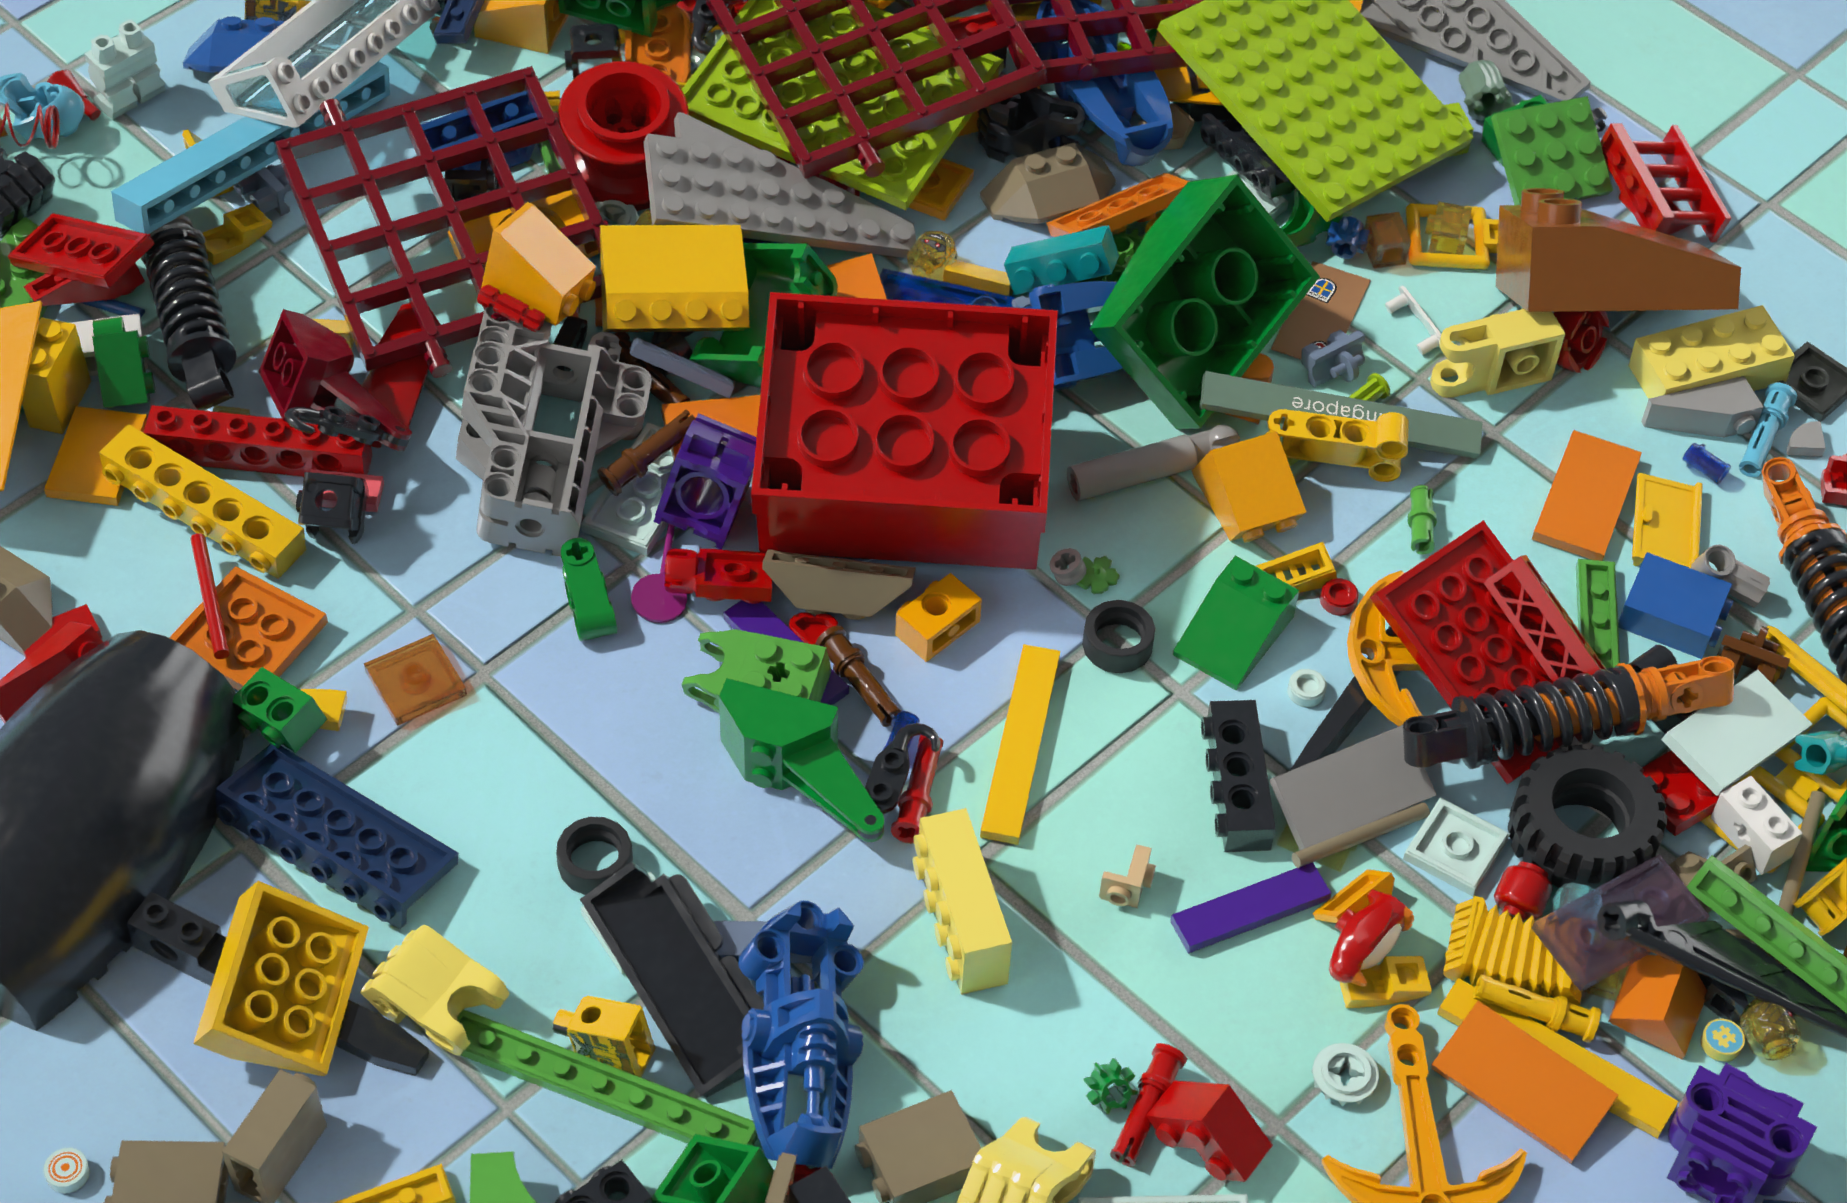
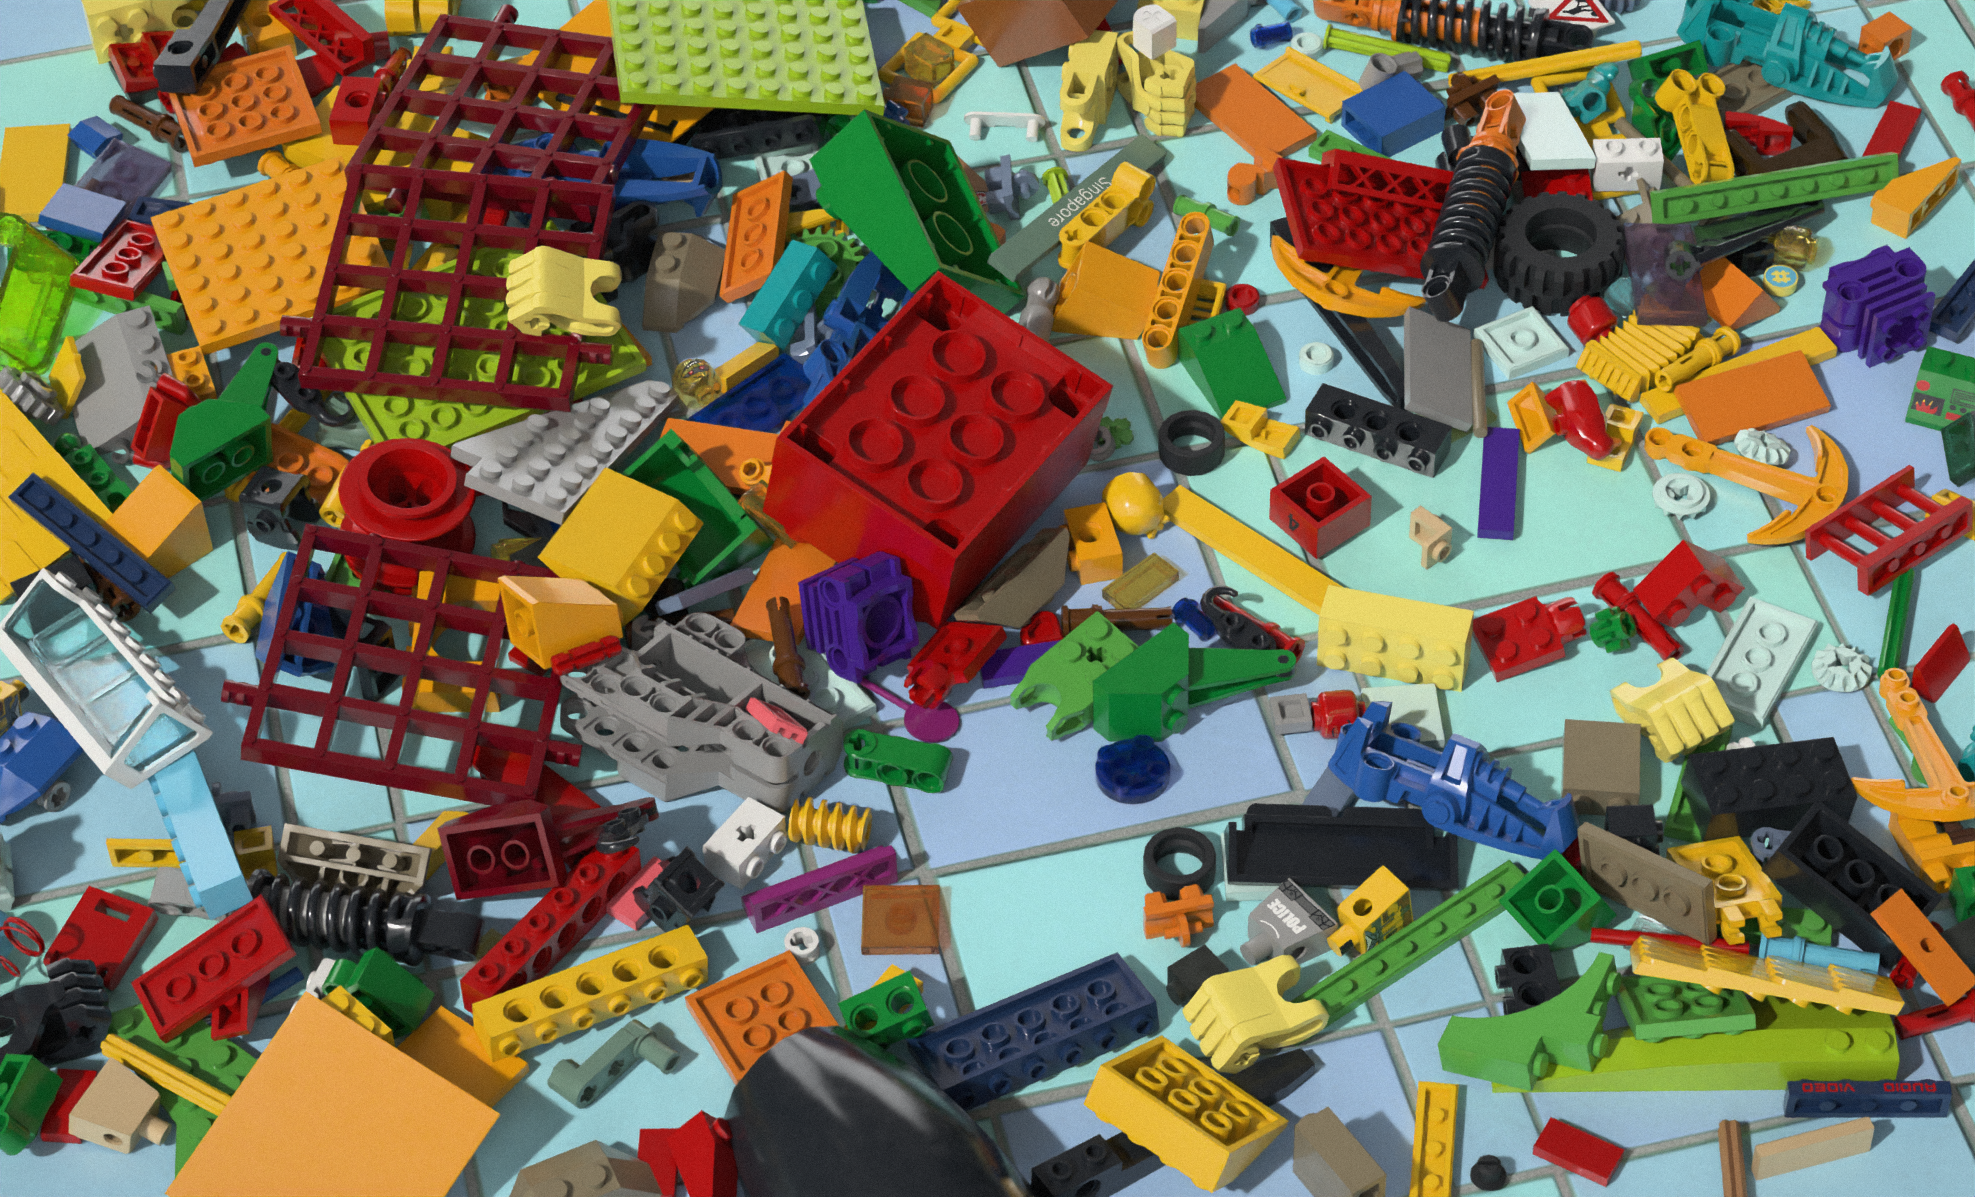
camera: 55 degrees left, 5 degrees down
red bar [190,533,229,659] -> none
none -> red container [43,886,159,991]
none -> dark tan wedge [277,823,432,906]
none -> light yellow piece [506,246,622,336]
none -> sand green beam [548,1019,681,1109]
none -> white brick [702,797,788,890]
none -> magenta fence [741,845,898,933]
none -> coral tile [745,697,808,744]
none -> white bush [784,927,820,966]
none -> yellow piece [788,796,872,854]
none -> clear blue tile [1095,734,1170,804]
none -> yellow helmet [1101,472,1170,539]
none -> clear yellow tile [1102,552,1179,609]
none -> light yellow piece [1117,31,1196,137]
none -> white piece [1133,5,1176,60]
none -> light orange beam [1142,212,1214,369]
none -> orange hips [1143,884,1214,948]
none -> pearl dark grey brick [1166,944,1229,1007]
none -> yellow slope [1220,400,1300,460]
none -> orange leg [1227,143,1283,206]
none -> light grey torso [1240,878,1338,965]
none -> red brick [1269,456,1372,559]
none -> light grey plate [1269,693,1313,735]
none -> light aqua tile [1291,32,1323,60]
none -> red head [1311,689,1366,740]
none -> lime axle [1323,24,1452,72]
none -> light aqua tile [1361,683,1445,749]
none -> red plate [1472,596,1587,682]
none -> light aqua gear [1734,428,1791,466]

